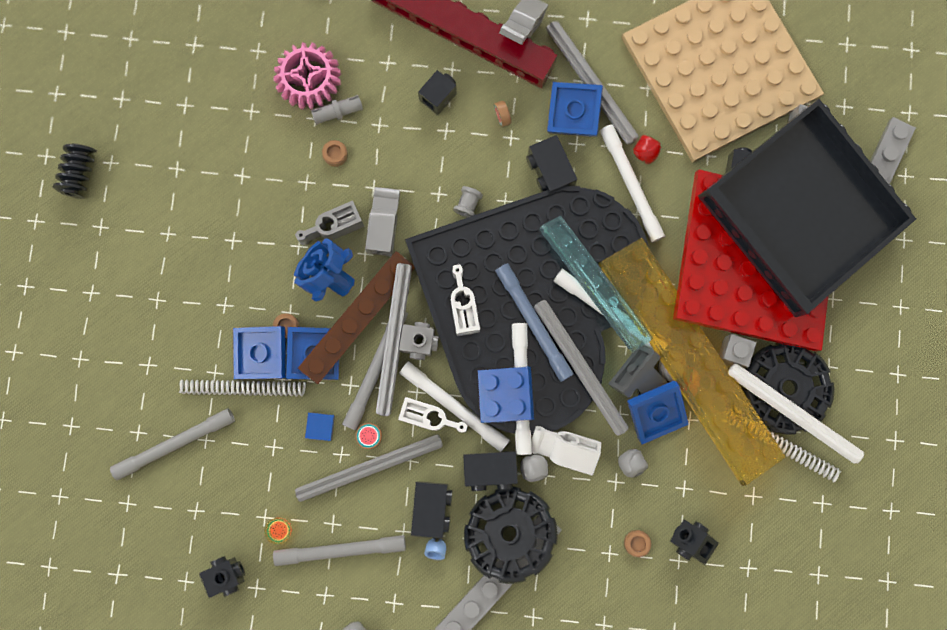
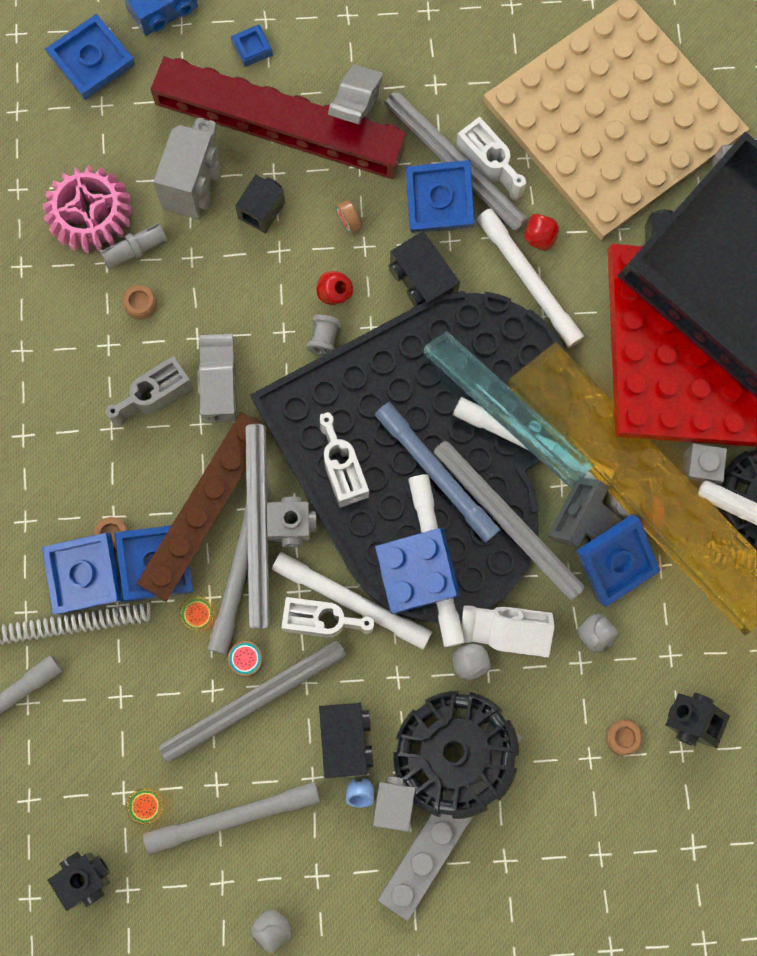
camera: 15 degrees left, 5 degrees down
blue piece [294,238,355,302] -> none
blue tile [305,412,335,441] -> none
black brick [463,451,518,491] -> none
none -> light grey hinge [153,118,221,220]
none -> clear yellow tile [179,596,215,632]
none -> red piece [316,271,353,305]
none -> light grey brick [373,776,415,832]
none -> white piece [455,117,526,201]

